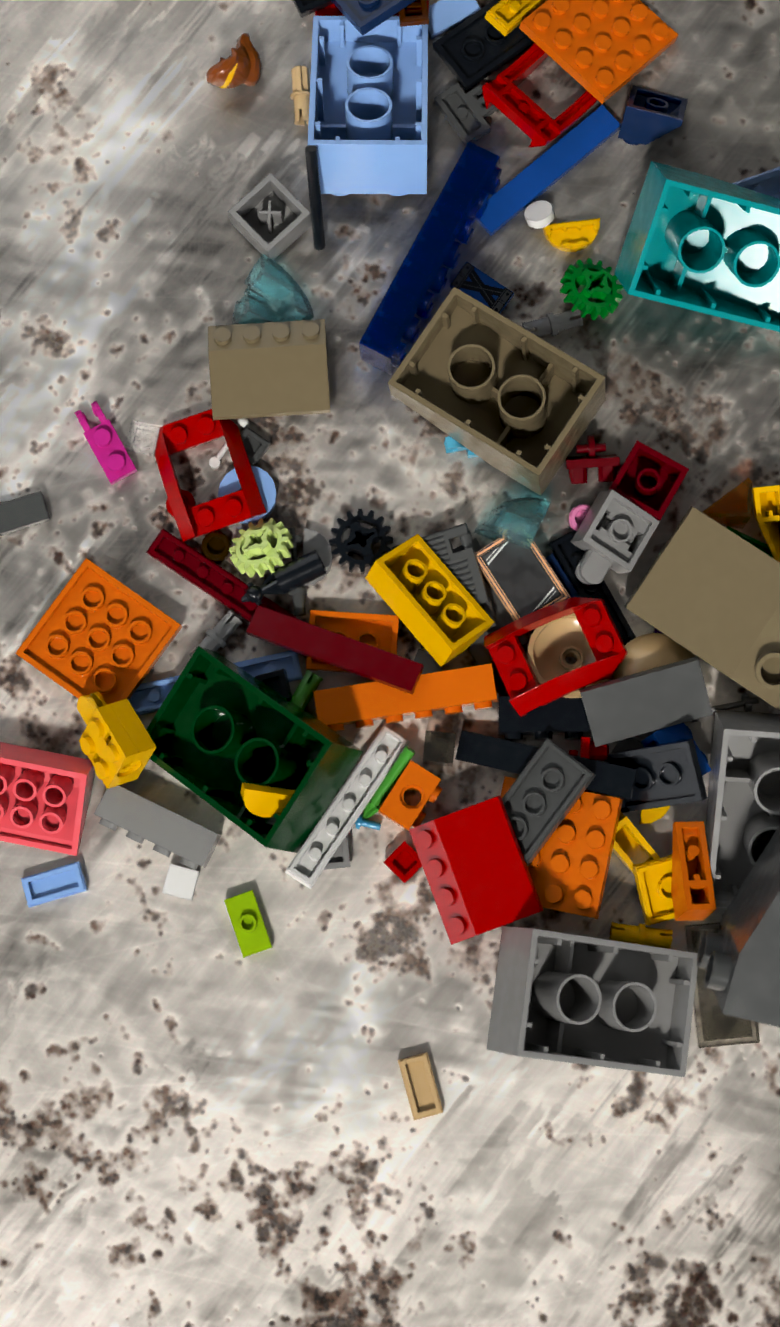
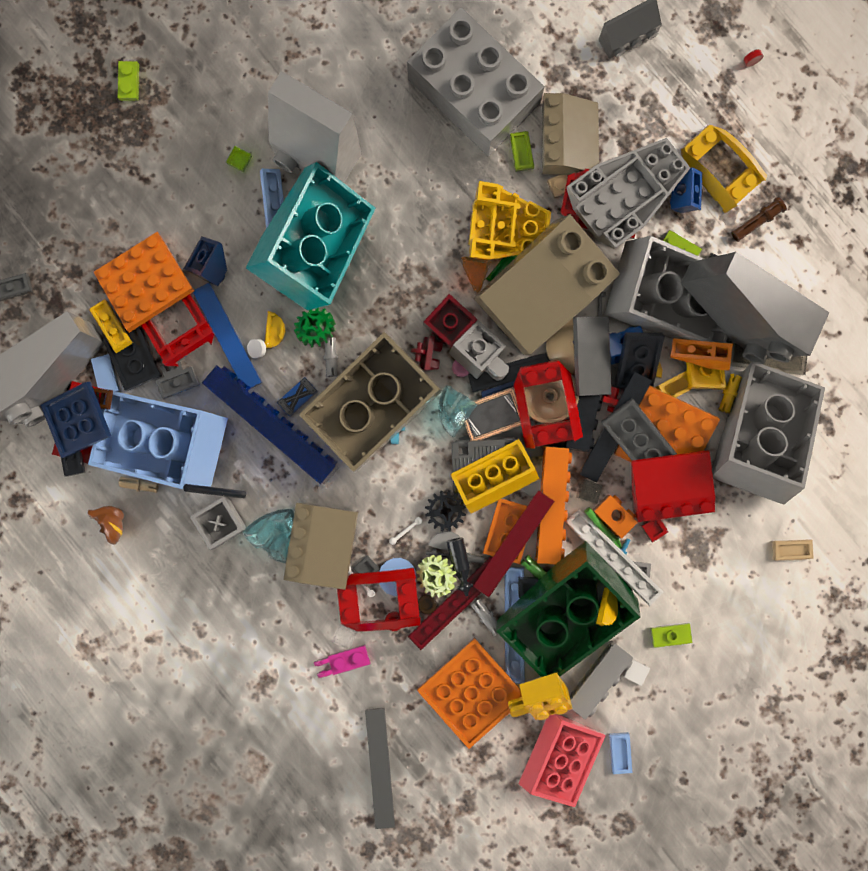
camera: 80 degrees left, 5 degrees up
none -> white hinge [389,517,422,545]

